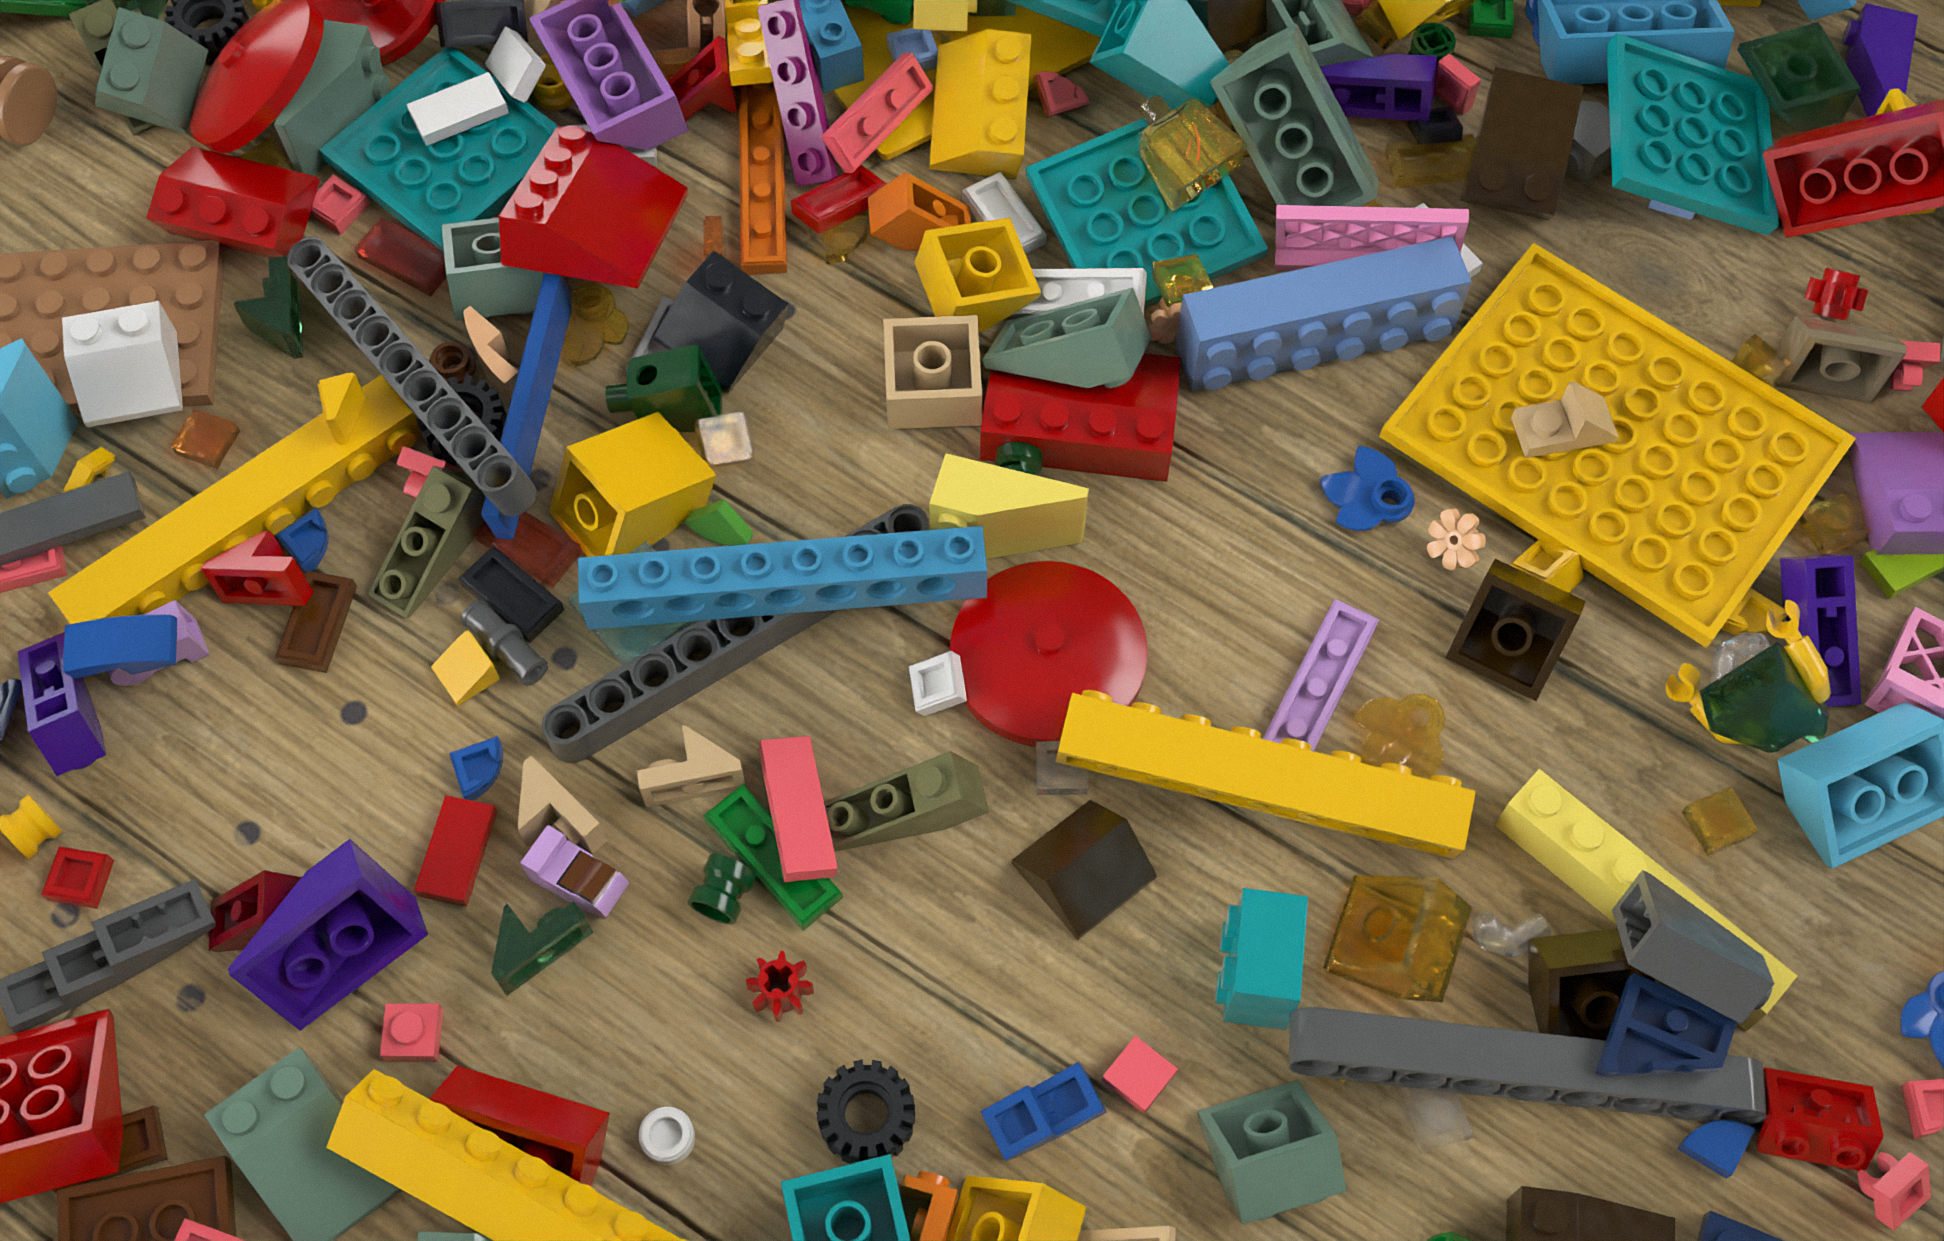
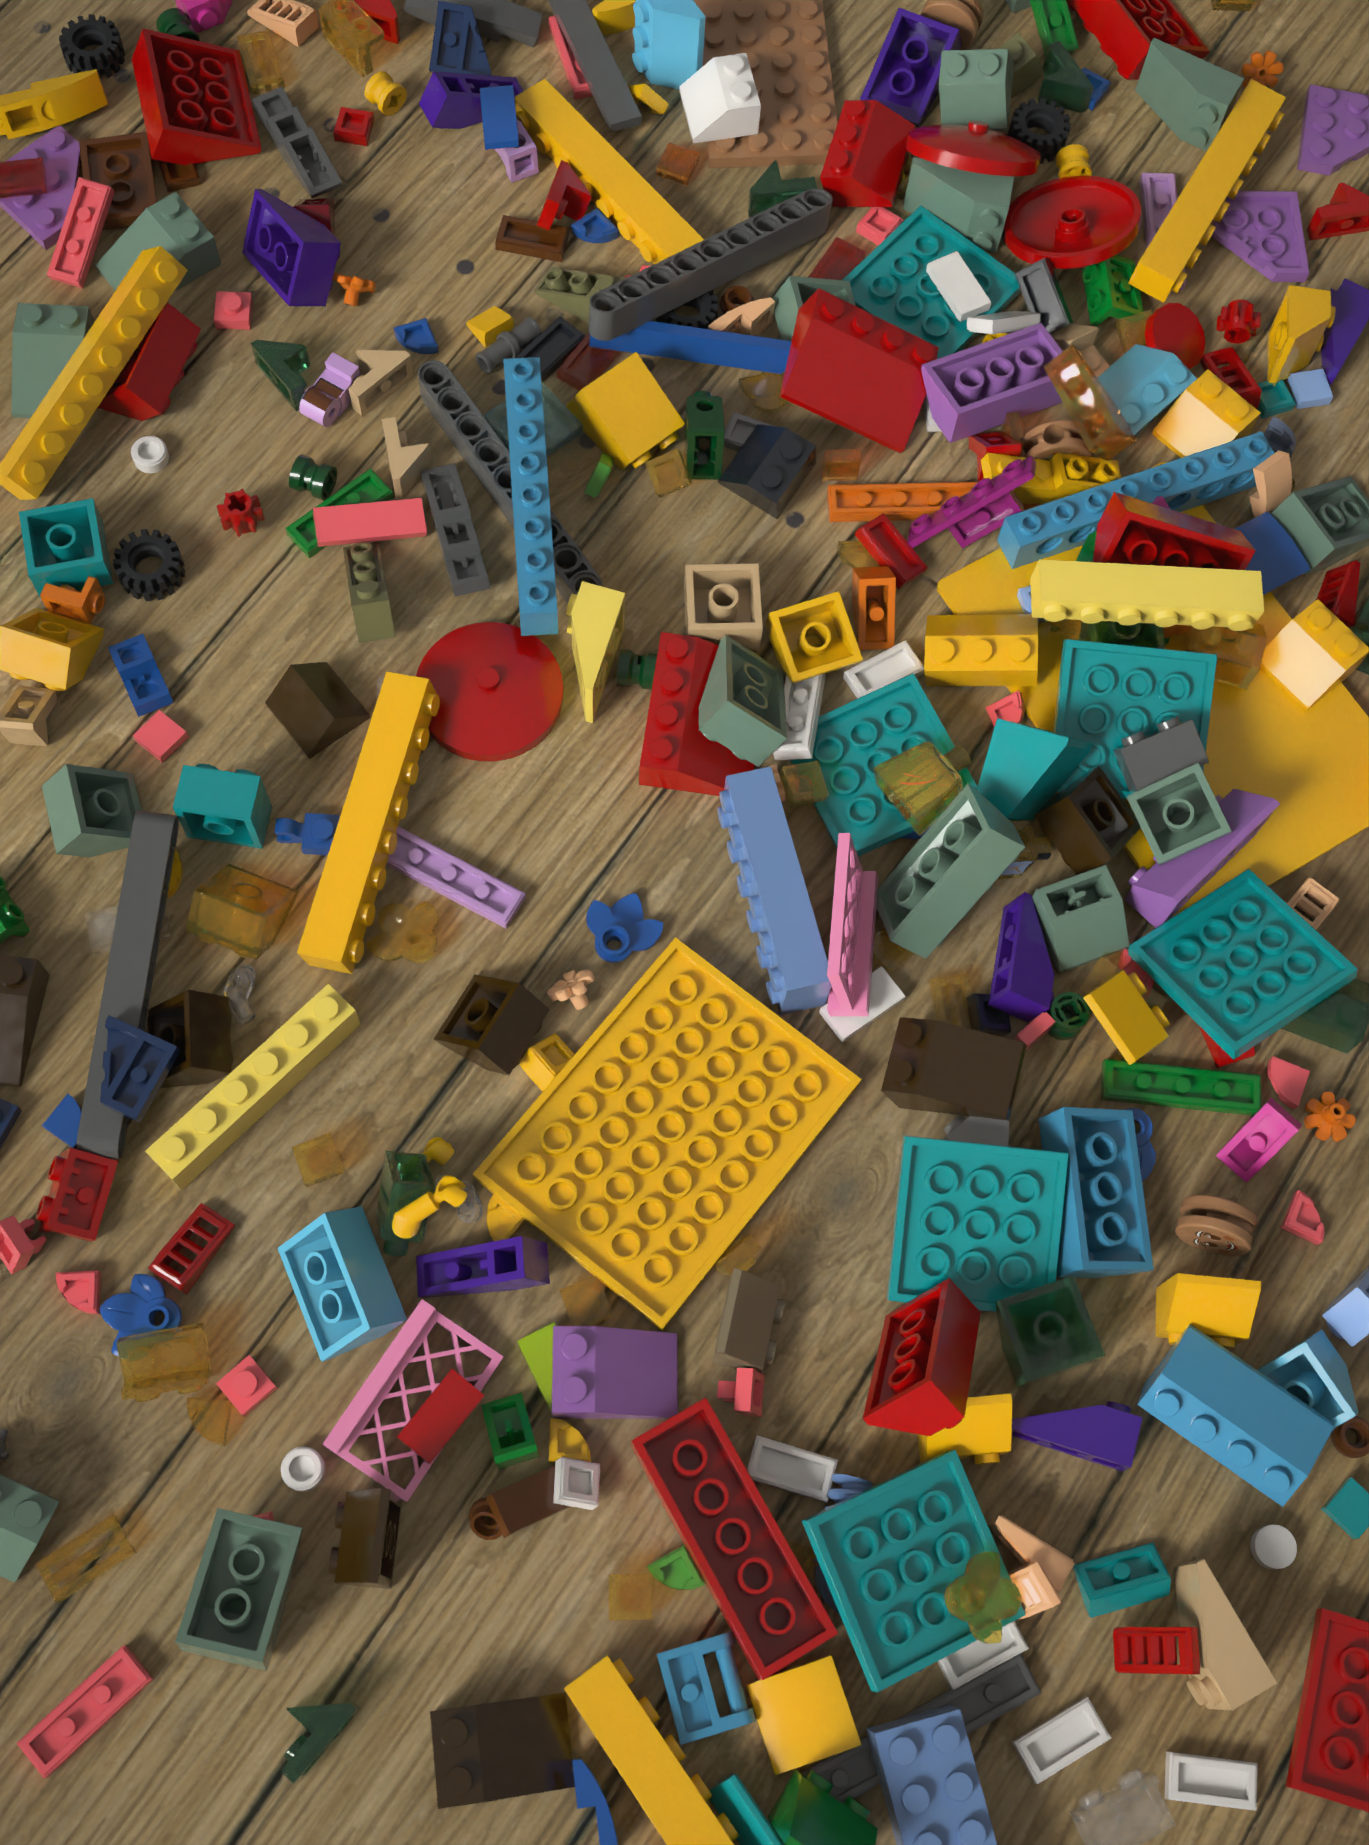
camera: 85 degrees right, 5 degrees up
yellow slope [318,373,365,445] -> none
red tile [414,795,498,906] -> none
coral tile [821,52,934,173] -> none
white tile [909,651,967,716] -> none
tan slope [1511,382,1619,458] -> none
dark grey slope [1612,870,1775,1025] -> none
red gear [1804,268,1869,321] -> none
none -> red slope [148,1203,236,1295]
none -> blue plate [275,813,341,855]
none -> orange plant [332,273,376,307]
none -> dark grey slope [420,463,490,596]
none -> dark purple slope [860,8,962,126]

